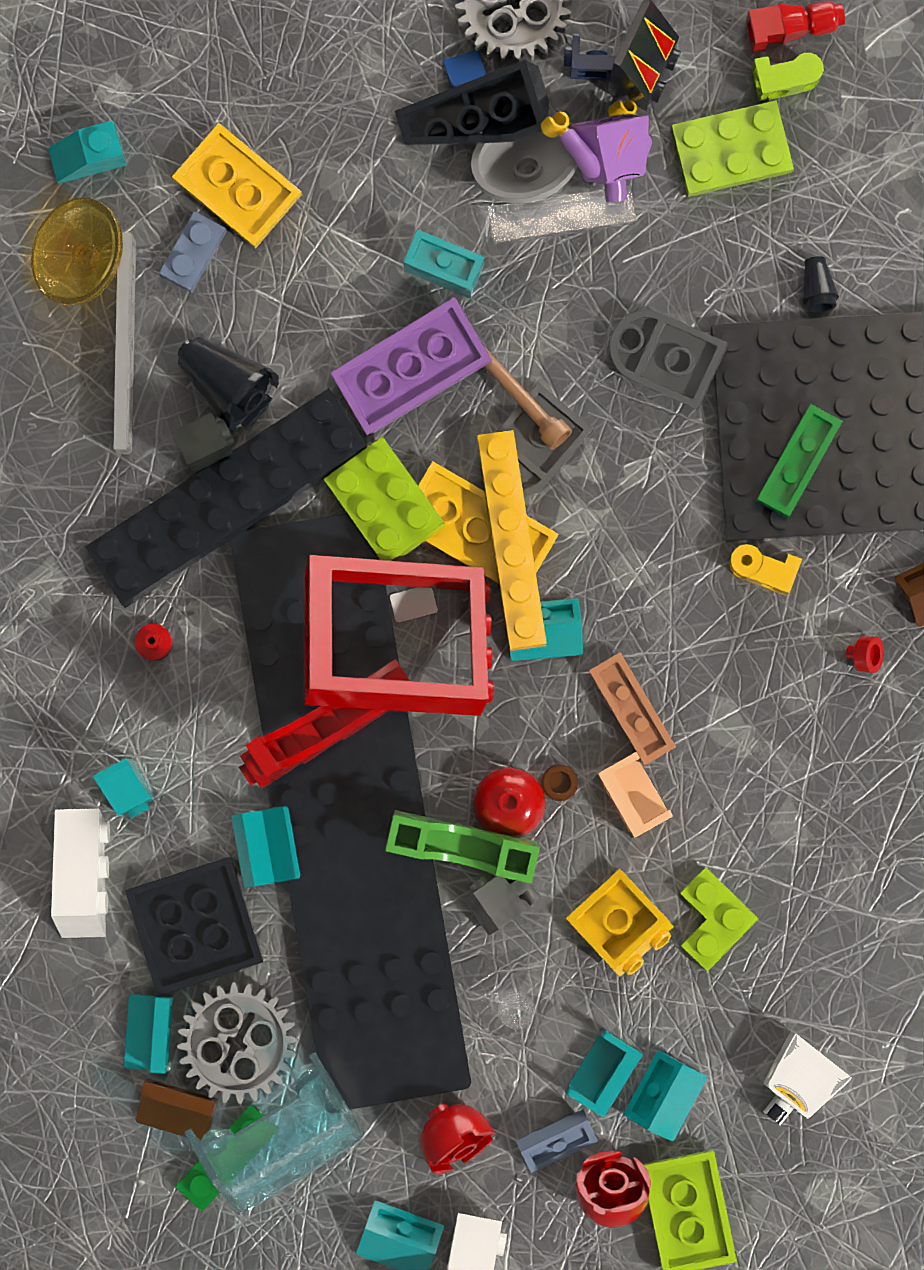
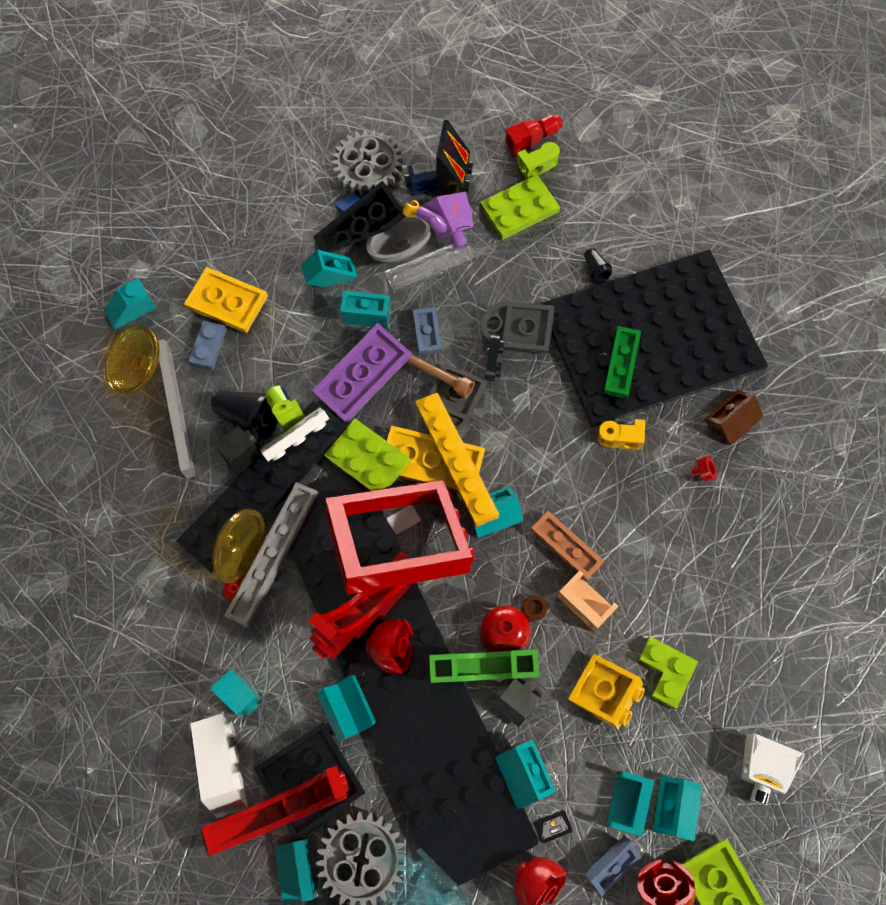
camera: 15 degrees left, 15 degrees down
none -> red arch [200,766,348,858]
none -> clear yellow dish [212,508,265,584]
none -> light grey tile [224,482,319,628]
none -> white plate [259,408,330,461]
none -> lime leg [265,386,305,431]
none -> teal slope [301,250,357,288]
none -> red cylinder [366,620,414,674]
none -> sand blue plate [413,307,442,355]
none -> black plate [485,334,505,382]
none -> teal panel [495,740,556,810]
none -> black sticker [535,811,572,843]

